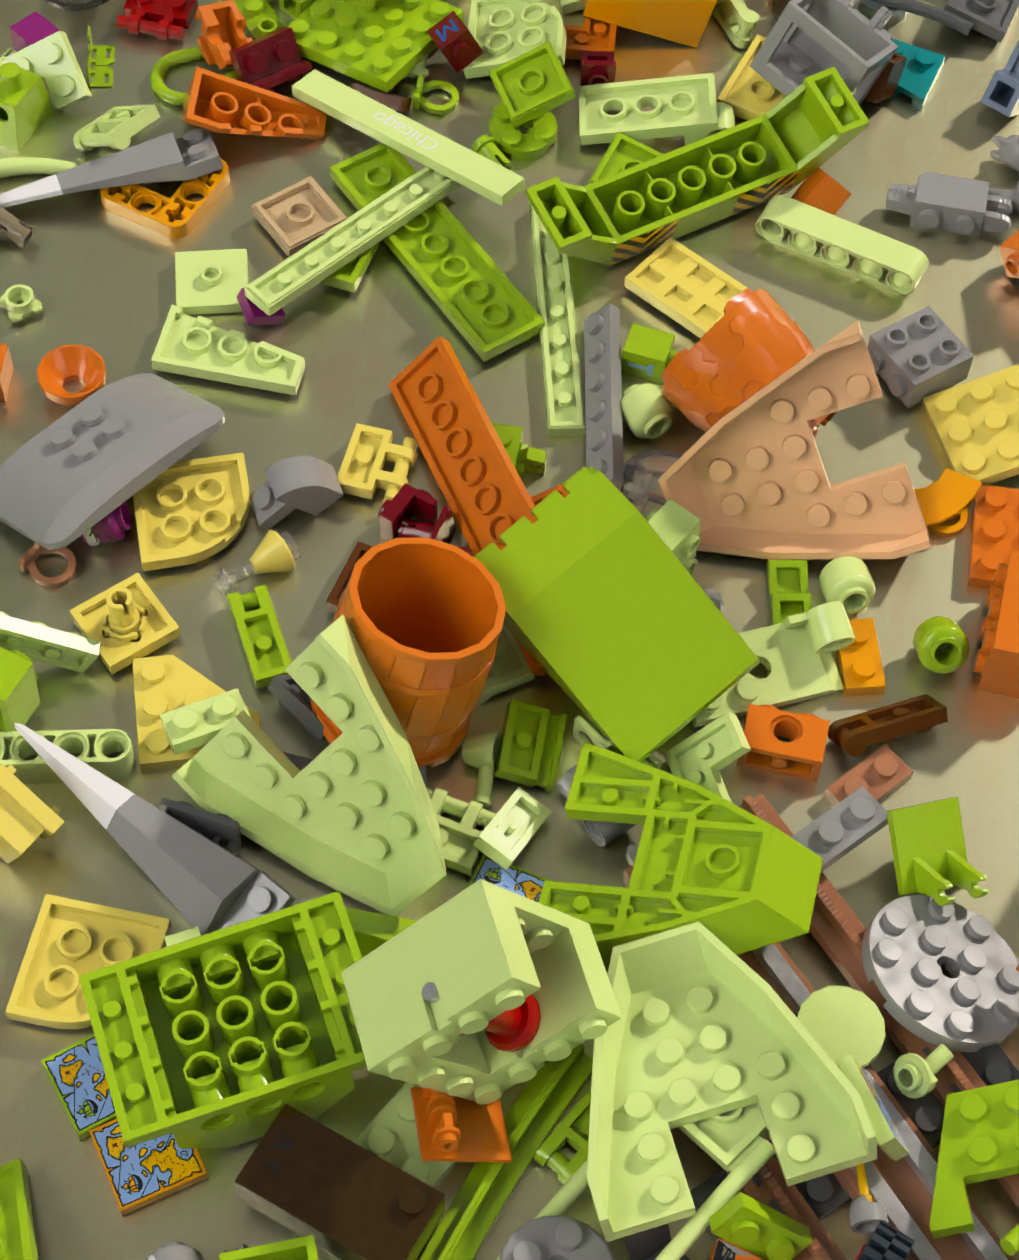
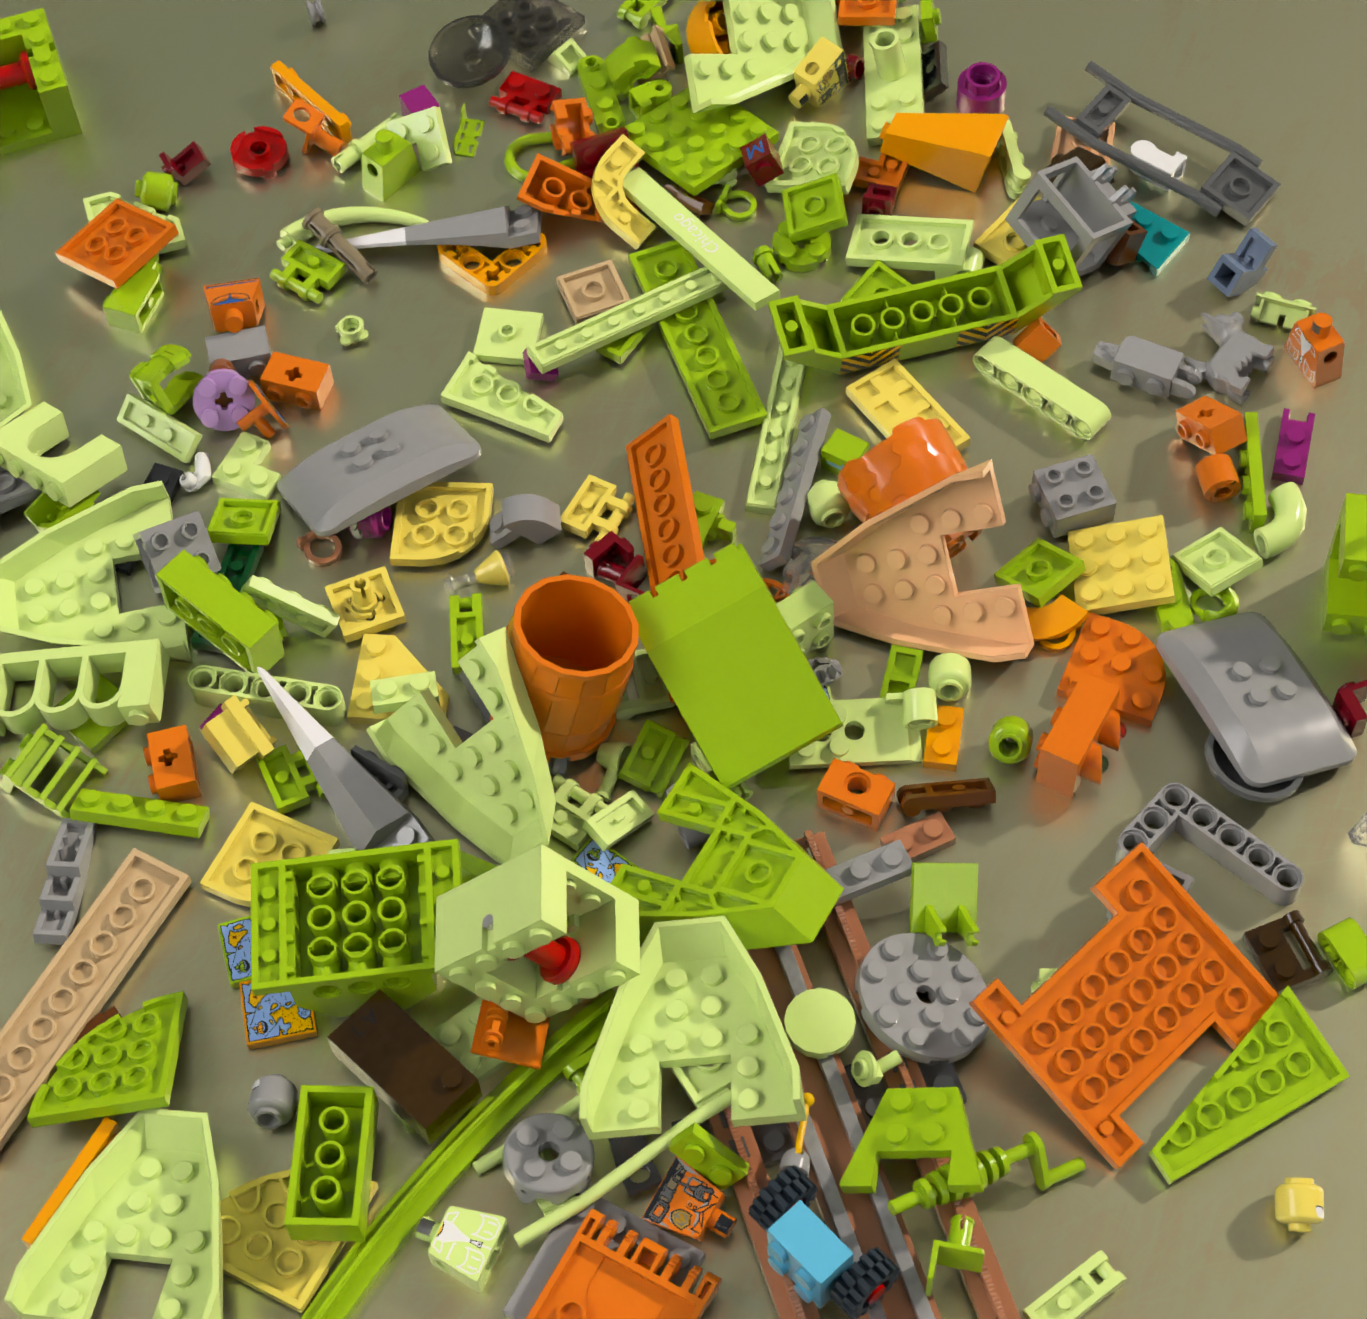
camera: 20 degrees right, 0 degrees up
orange piece [37,344,106,405] -> none
yellowish green plate [73,104,160,151] -> none
yellowish green plate [664,712,751,803] -> none
yellowish green tile [837,1054,910,1161] -> none
none -> lime plate [255,744,326,815]
none -> light yellow plate [591,134,657,251]
none -> lime plate [993,537,1086,608]

